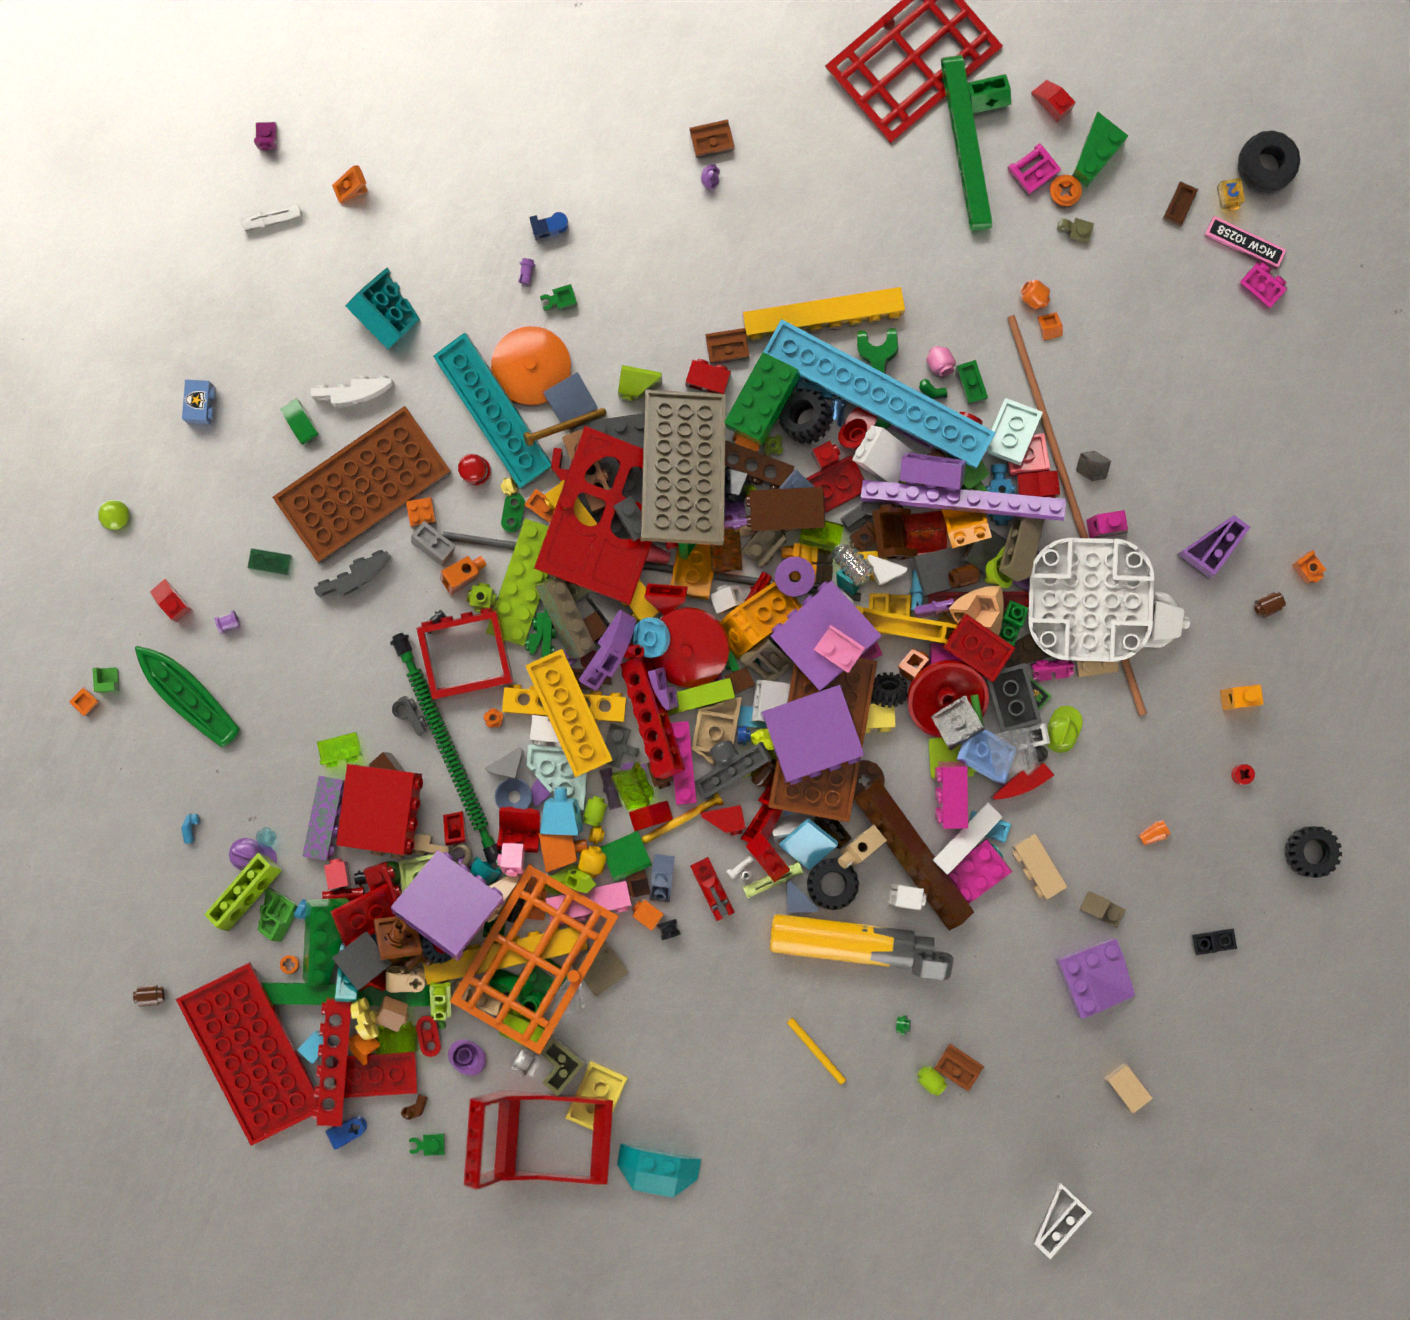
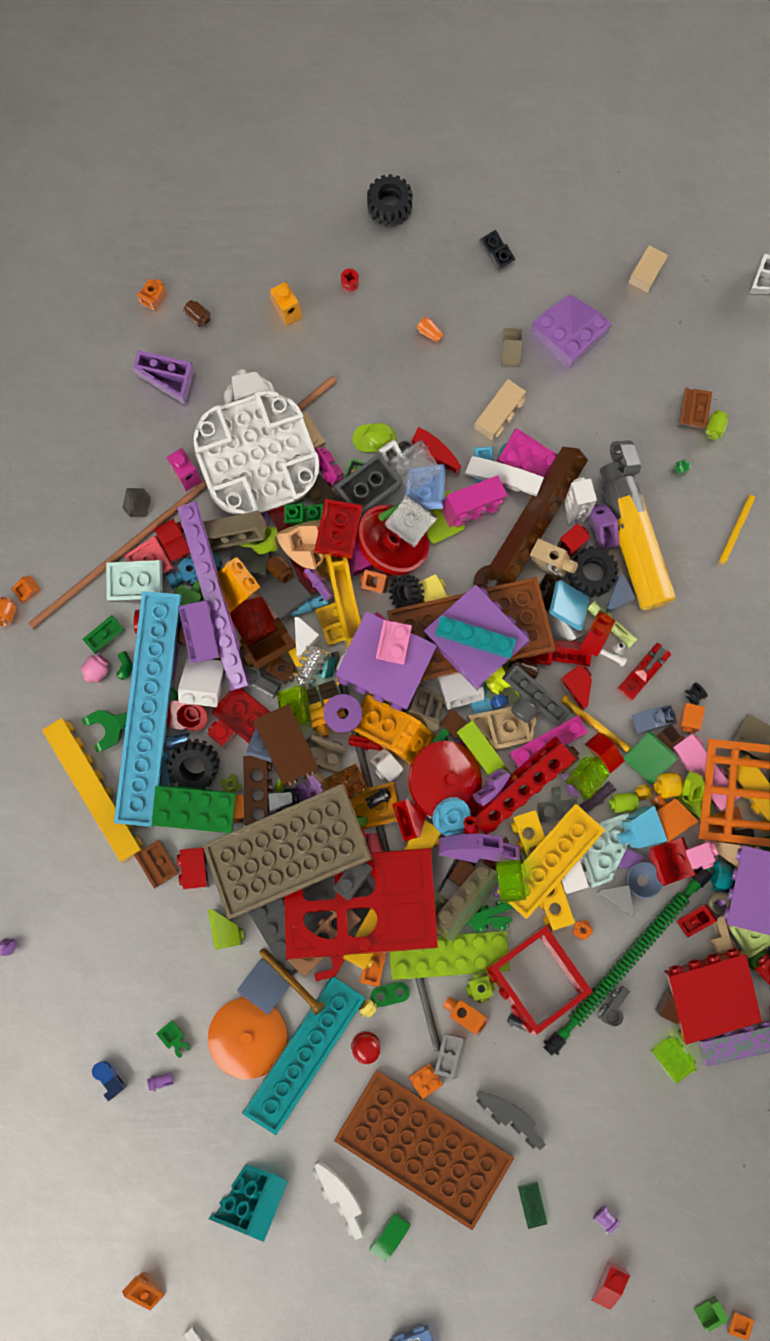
camera: 110 degrees left, 5 degrees down
green piece [135,646,240,747] -> none
none -> black pin [365,788,392,809]
none -> teal plate [435,616,516,659]
none -> clear neon green brick [495,859,529,903]
none -> red brick [557,523,590,559]
none -> medium lavender torso [589,504,619,551]

